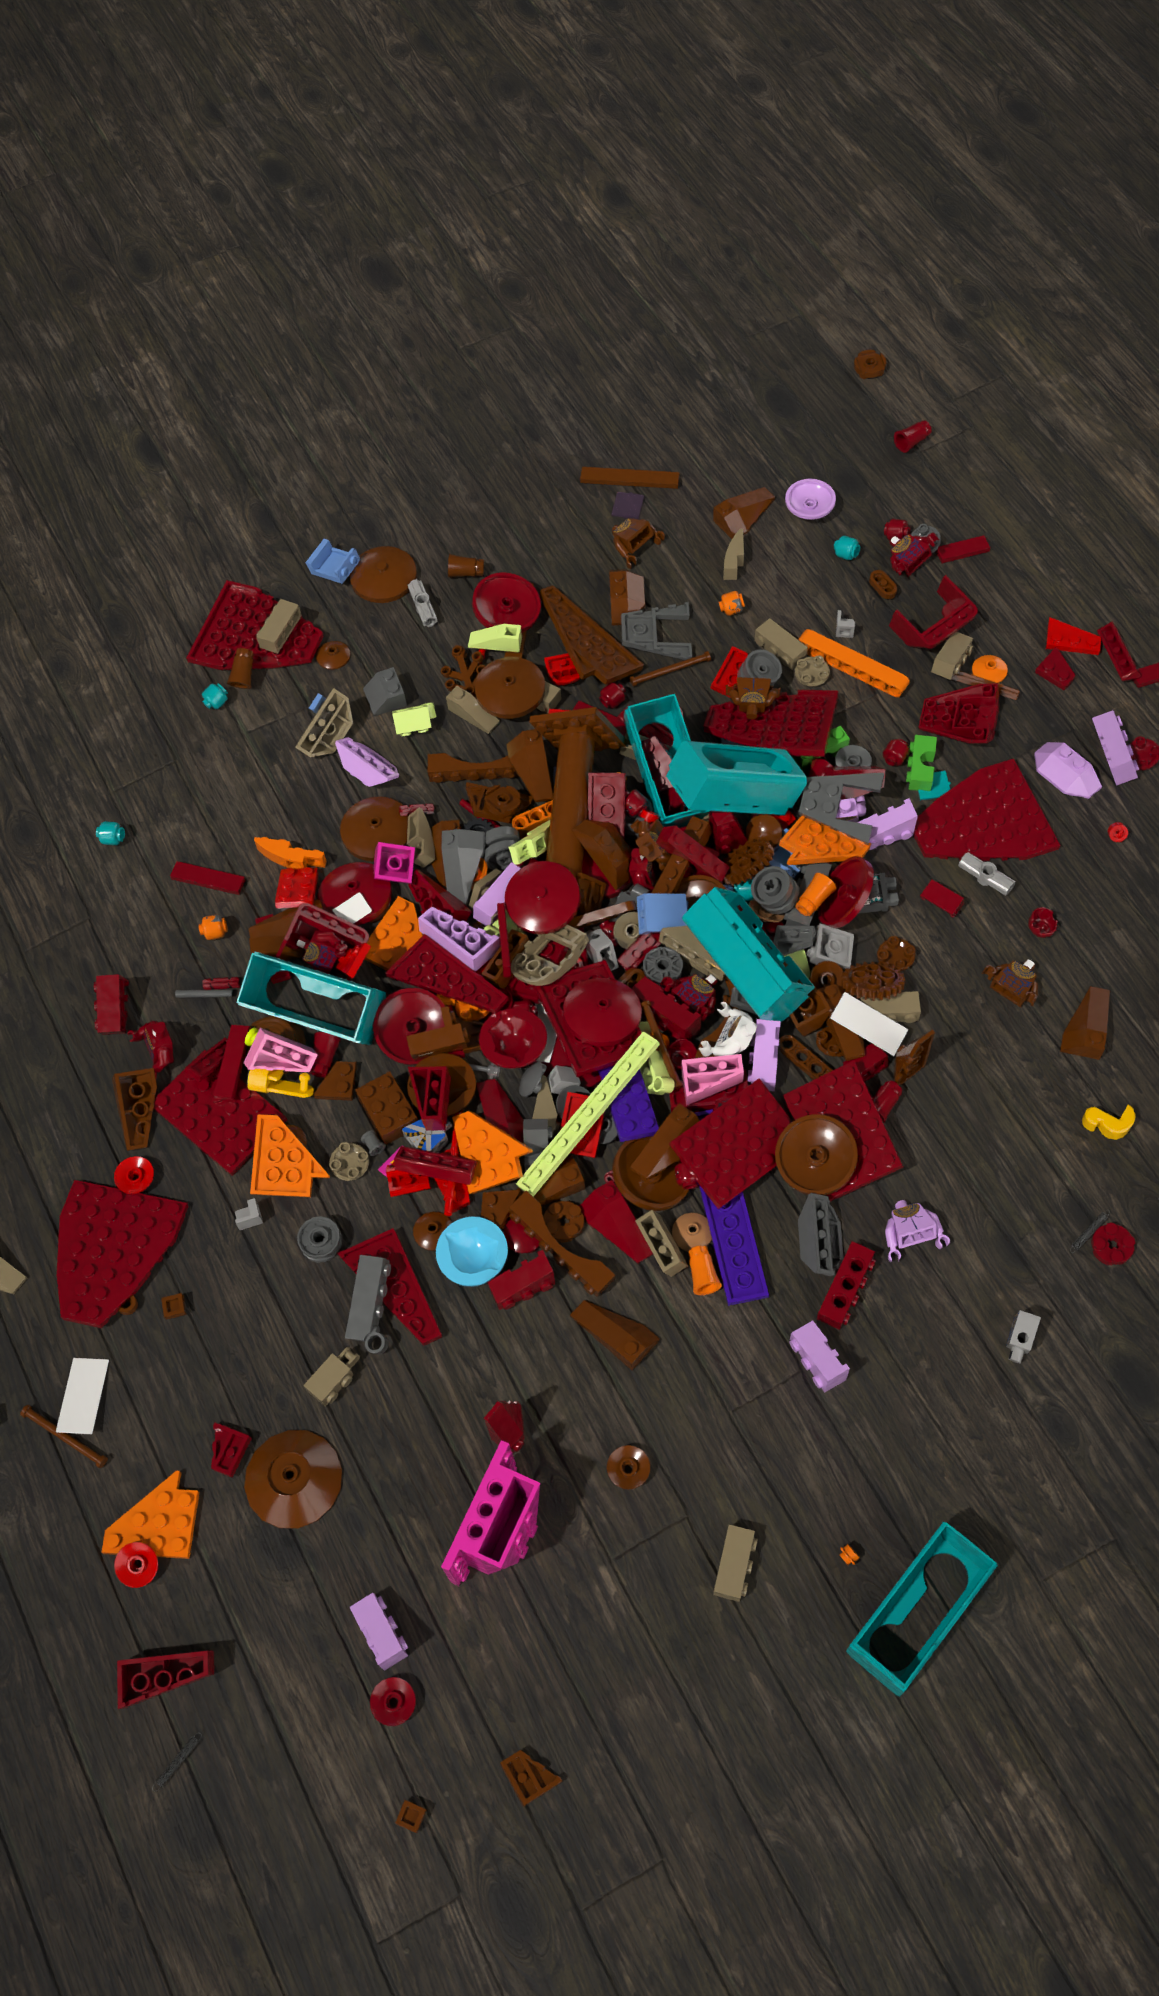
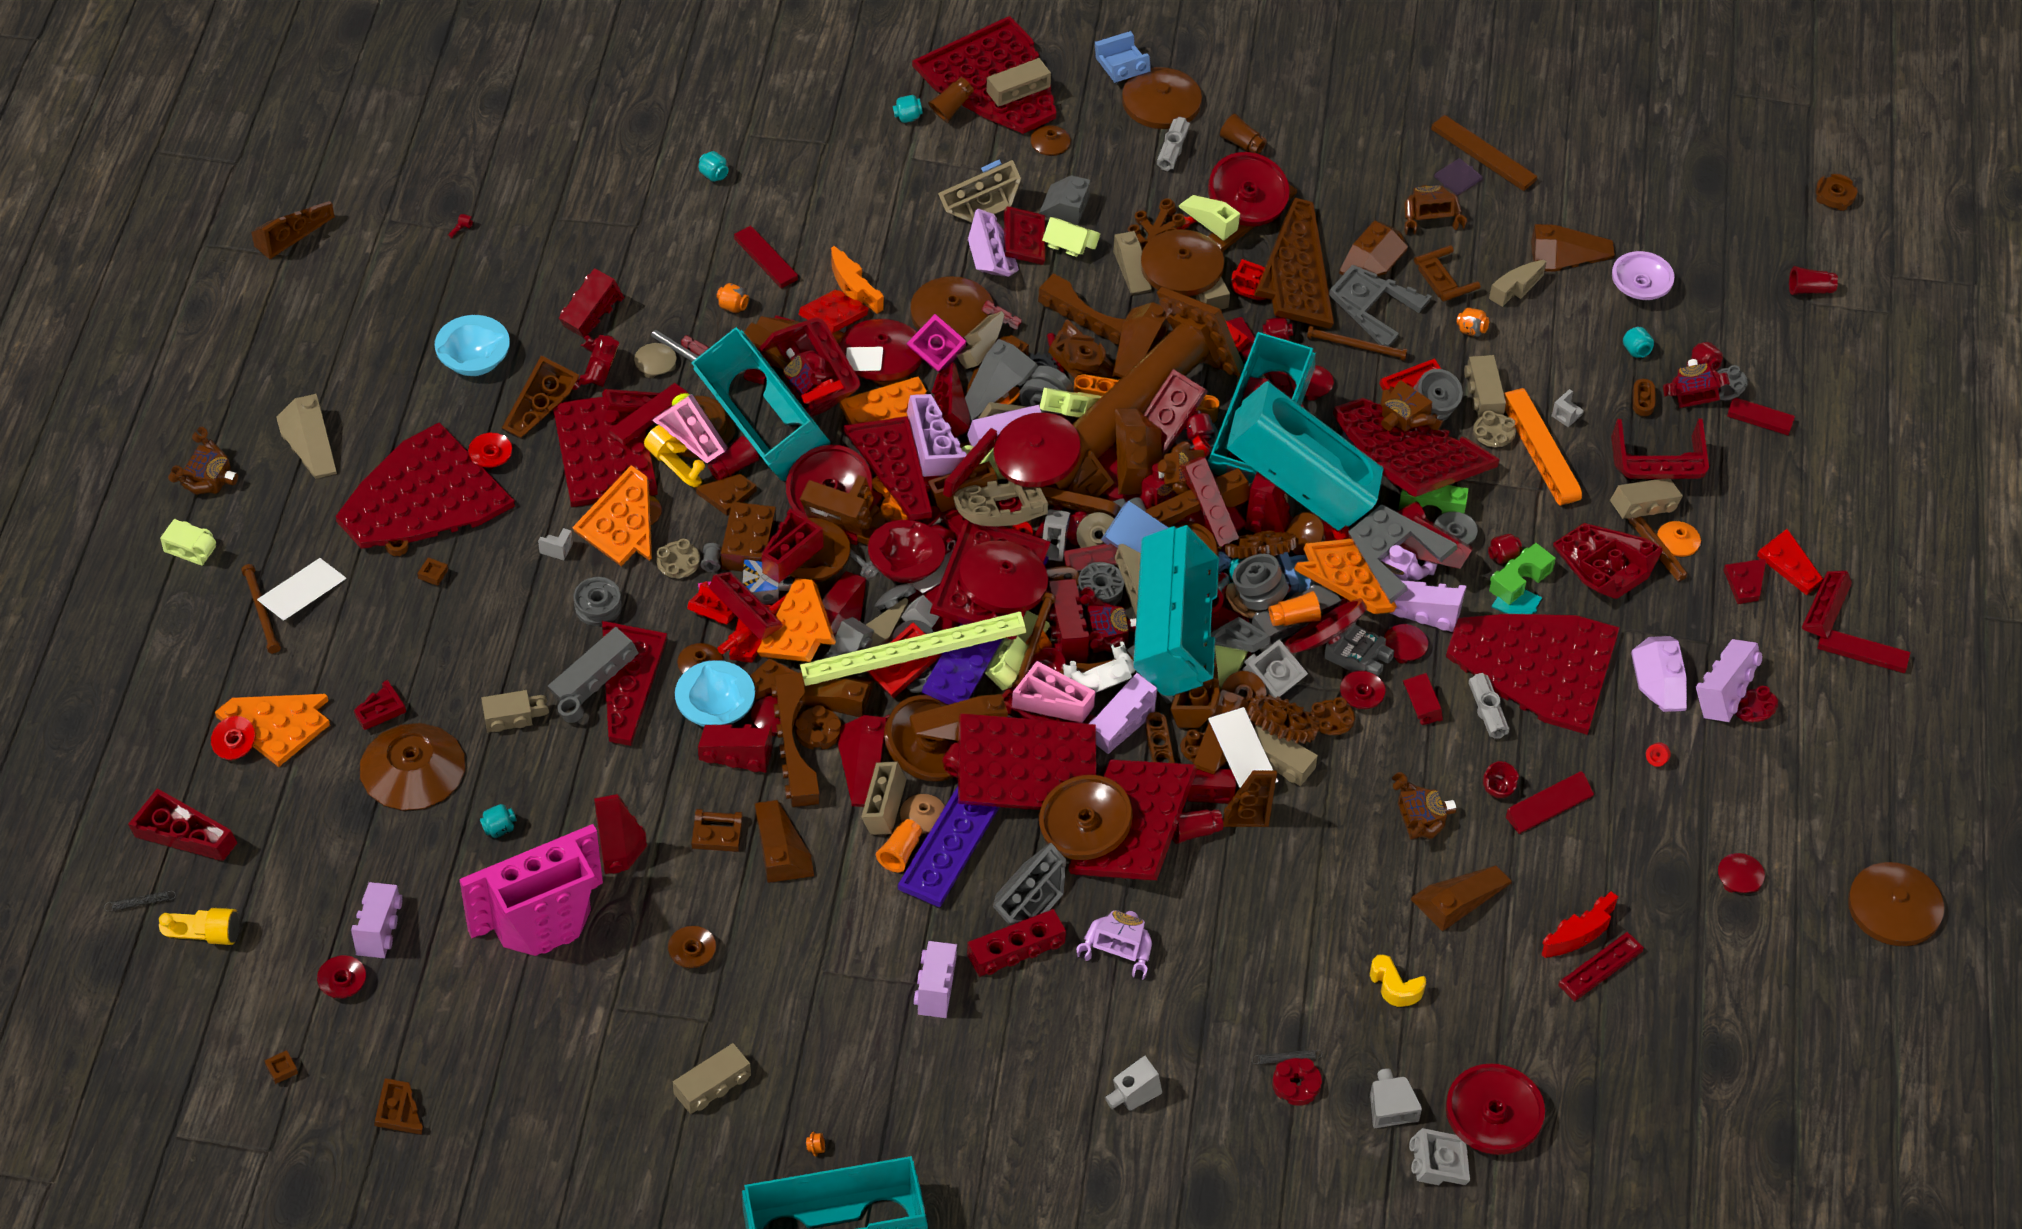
camera: 30 degrees right, 10 degrees down
none -> yellow piece [159,908,239,945]
none -> medium azure piece [435,315,510,376]
none -> teal head [480,804,517,838]
none -> dark tan dish [634,343,677,378]
none -> reddish brown plate [691,809,743,852]
none -> dark red tile [1004,206,1045,265]
none -> dark red dish [1340,671,1385,709]
none -> dark red dish [1384,624,1428,664]
none -> reddish brown plate [1414,245,1481,302]
none -> dark red slope [1506,771,1594,834]

